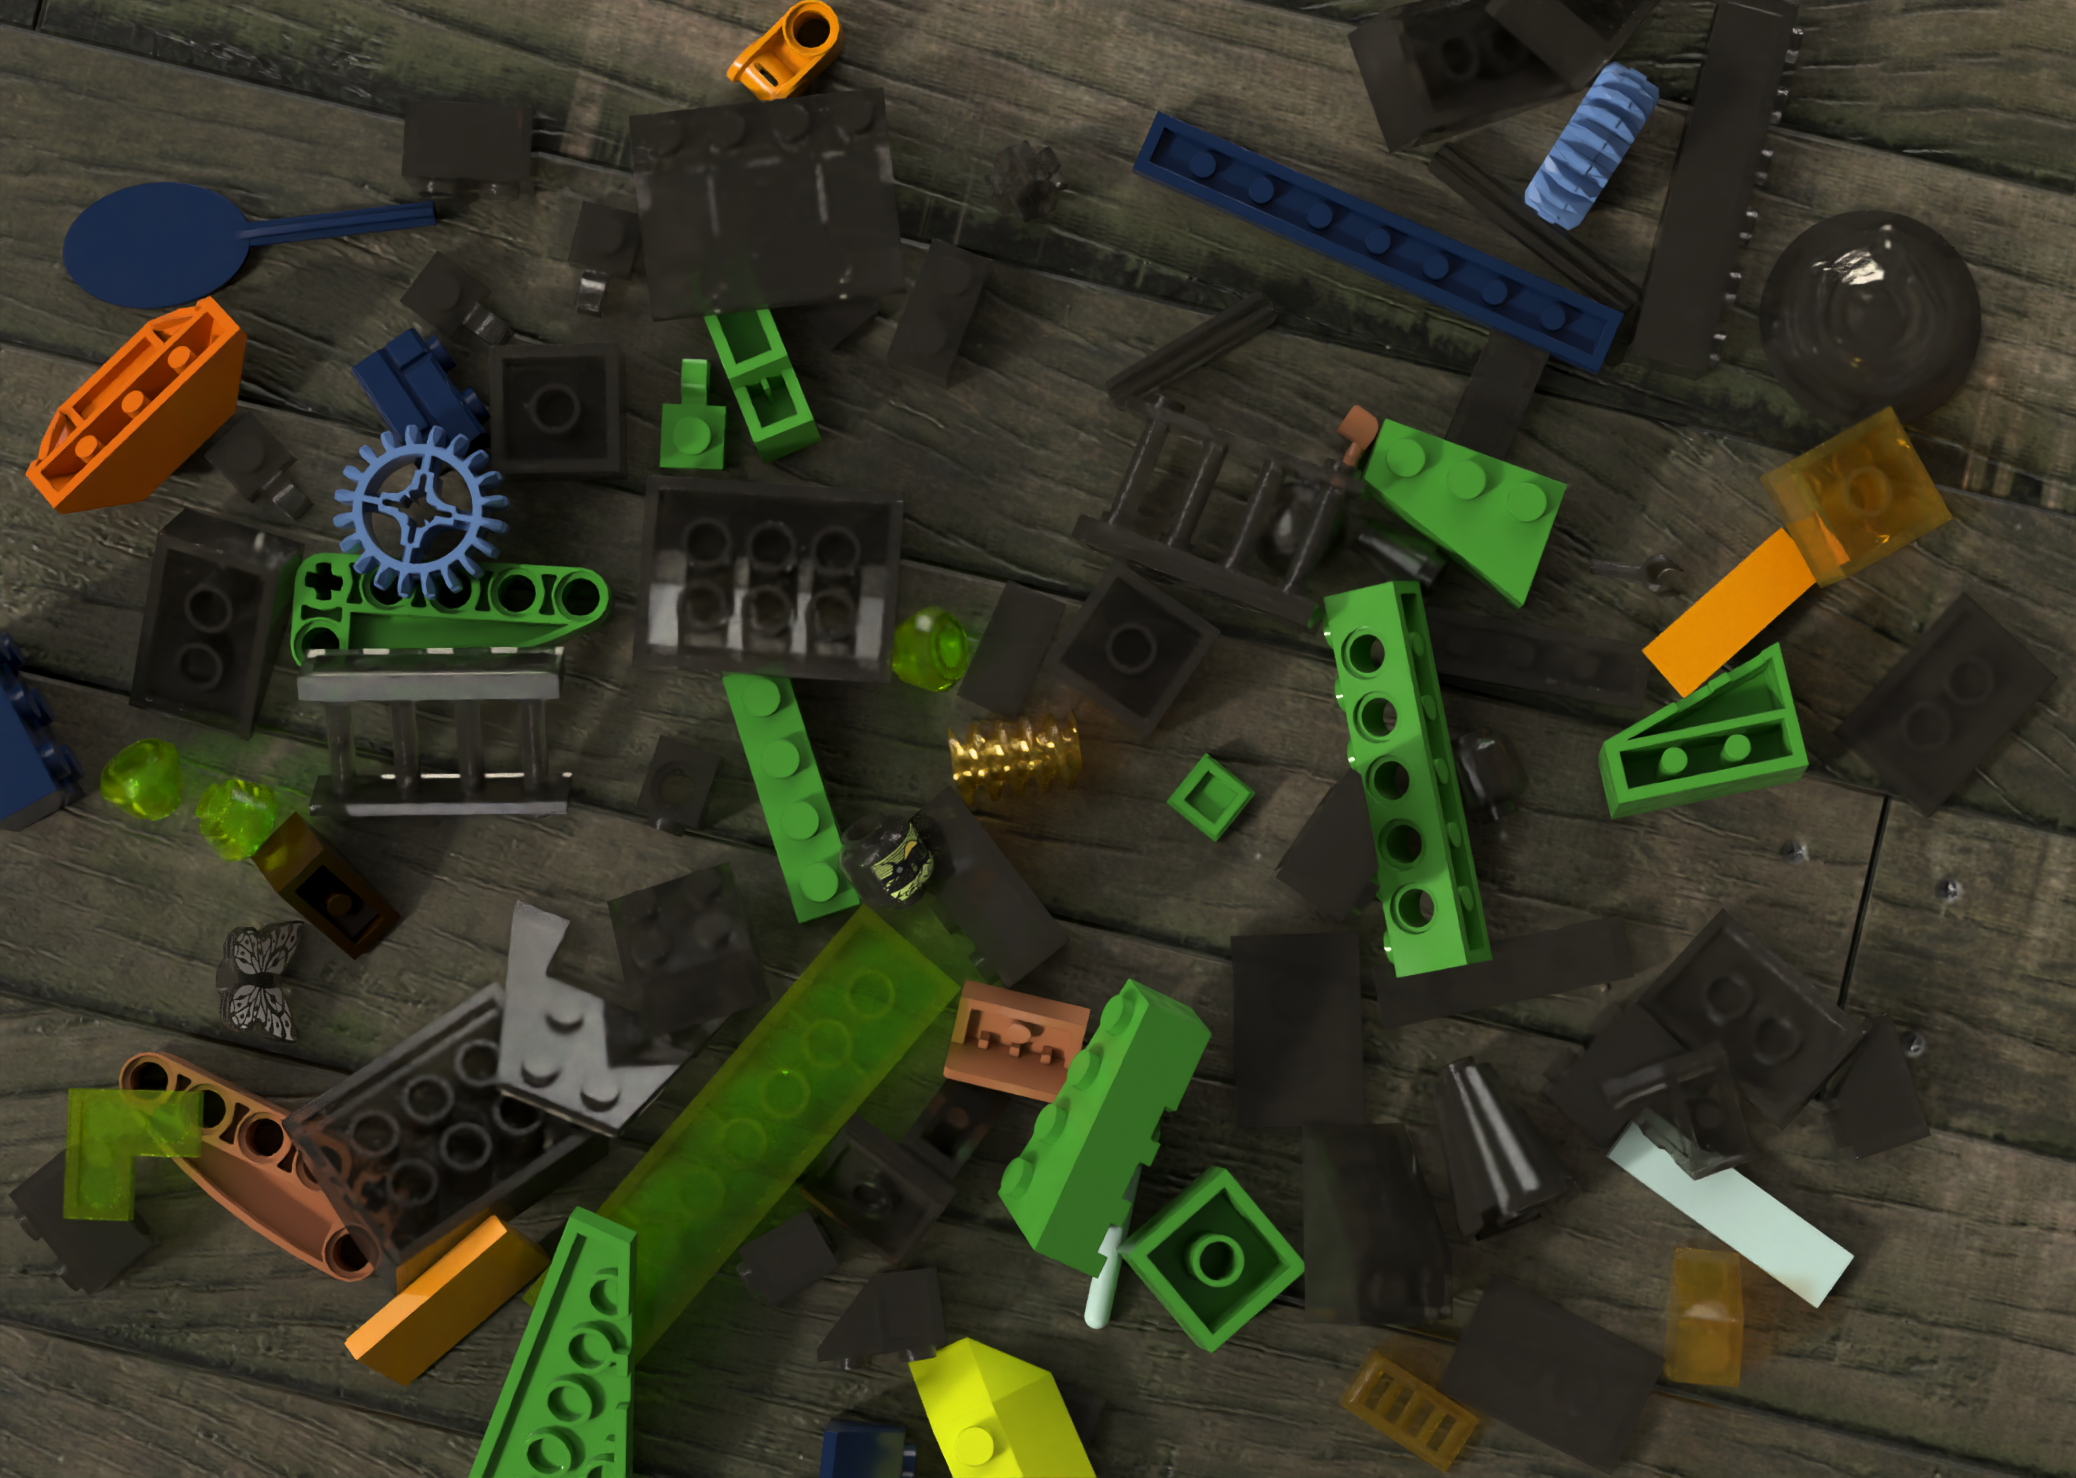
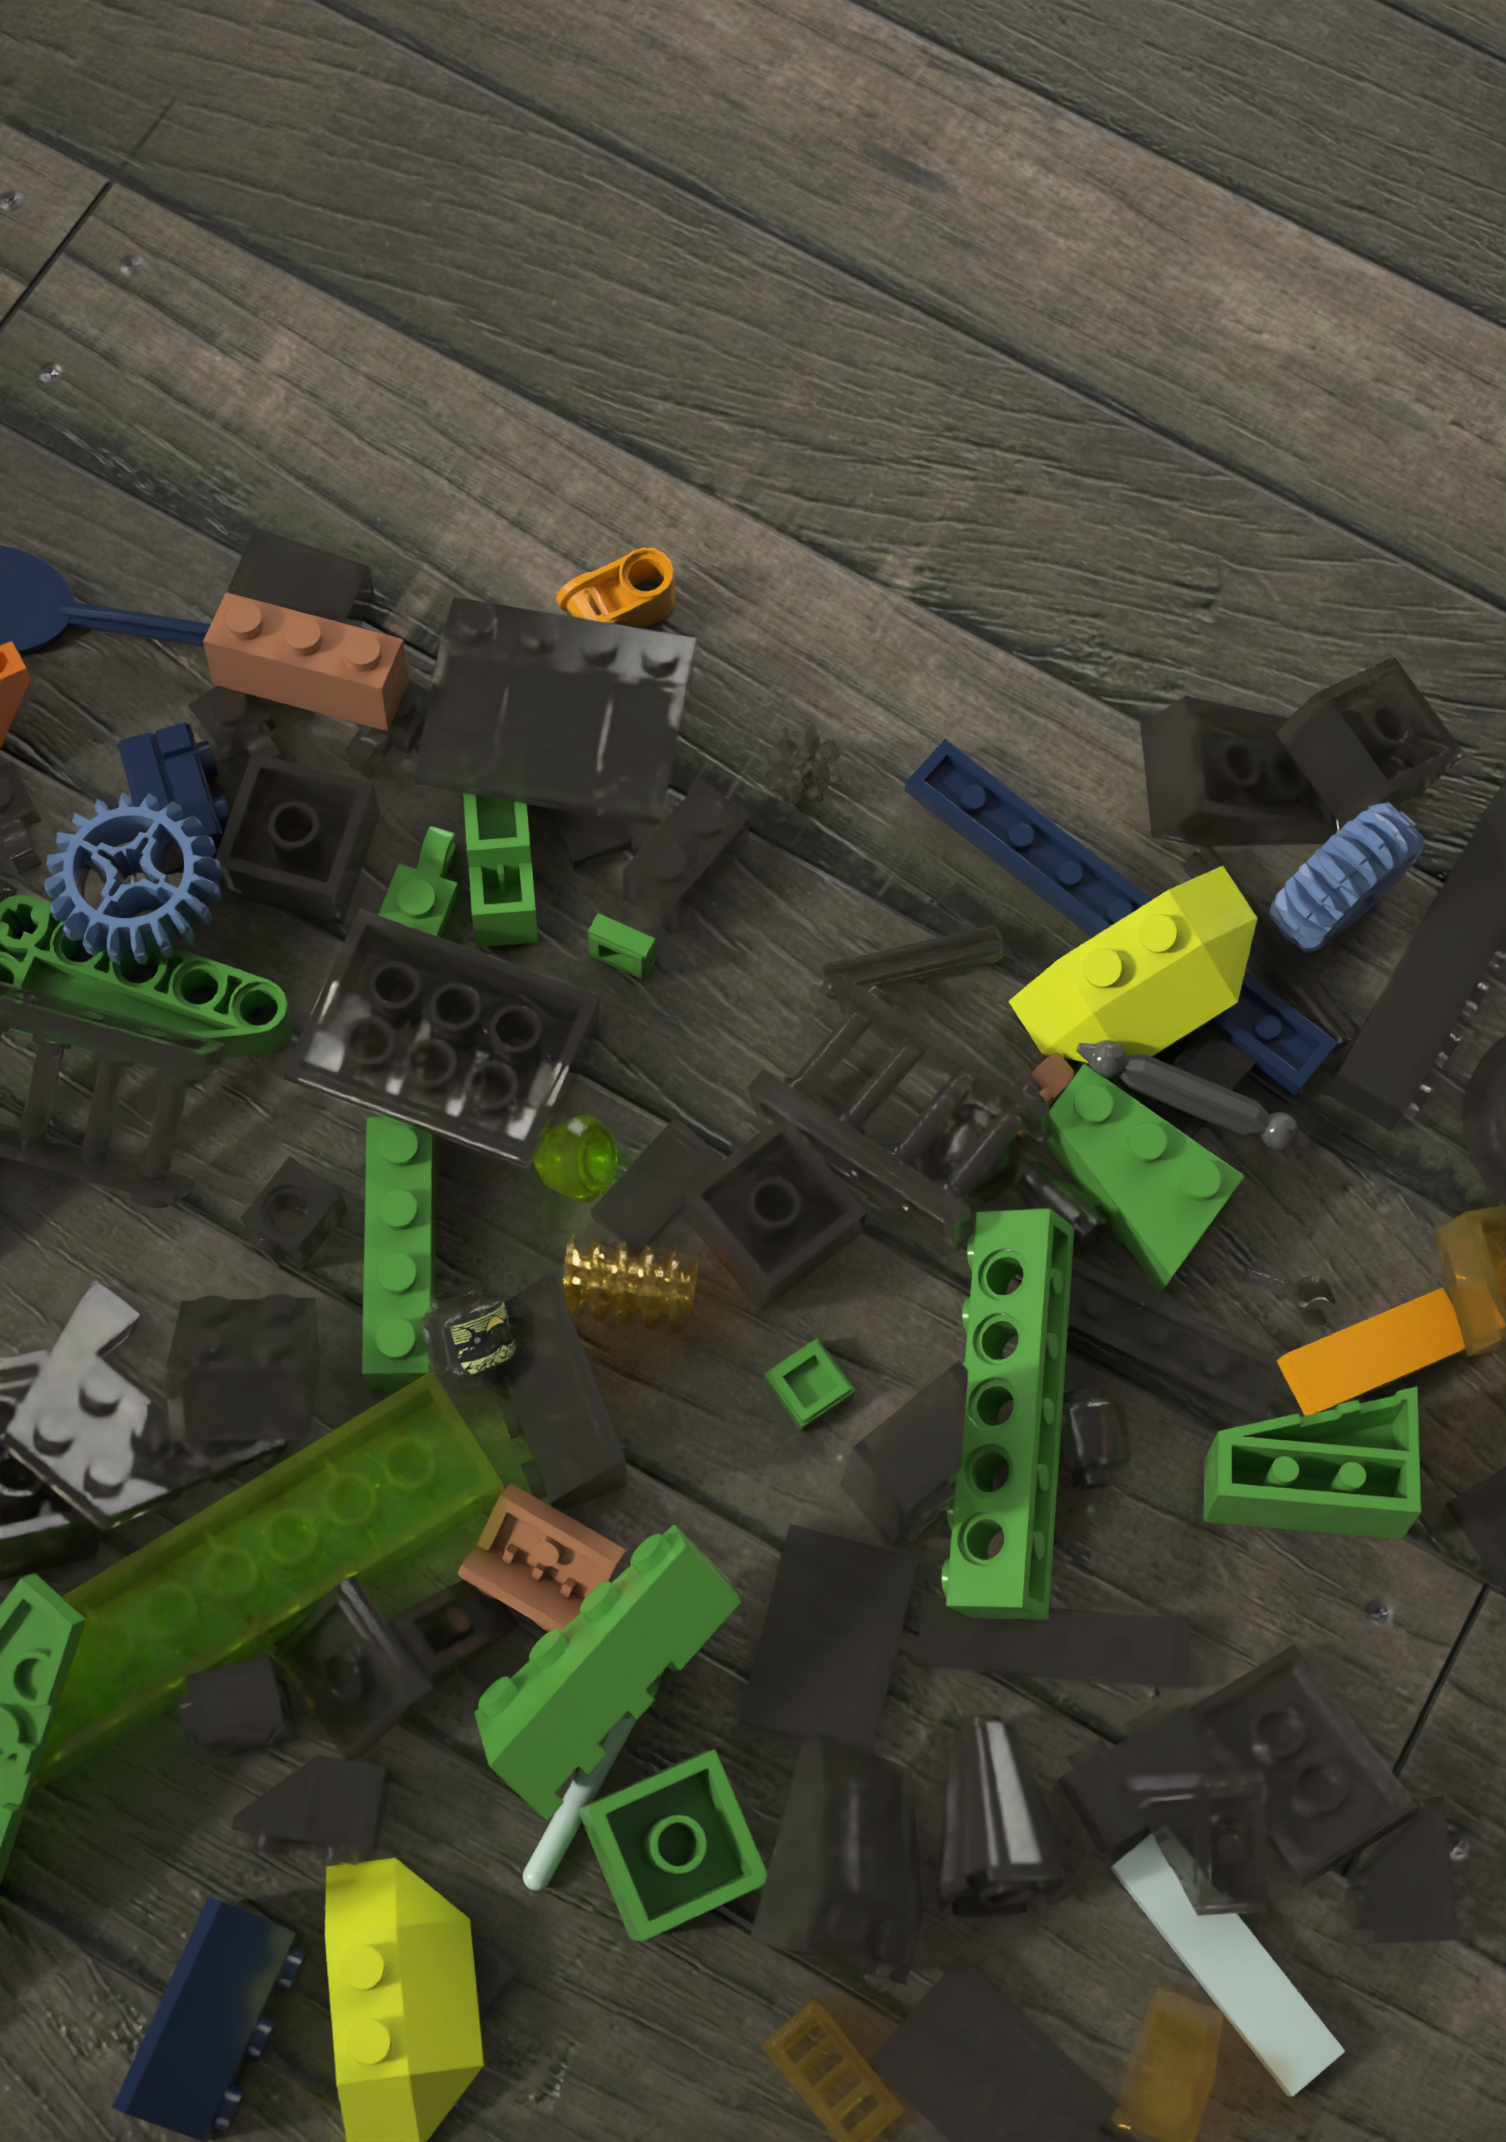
camera: 10 degrees right, 15 degrees down
none -> nougat brick [203,592,409,731]
none -> bright green tile [588,913,655,979]
none -> neon yellow wedge [1009,866,1257,1064]
none -> dark grey wheel [1076,1040,1310,1150]

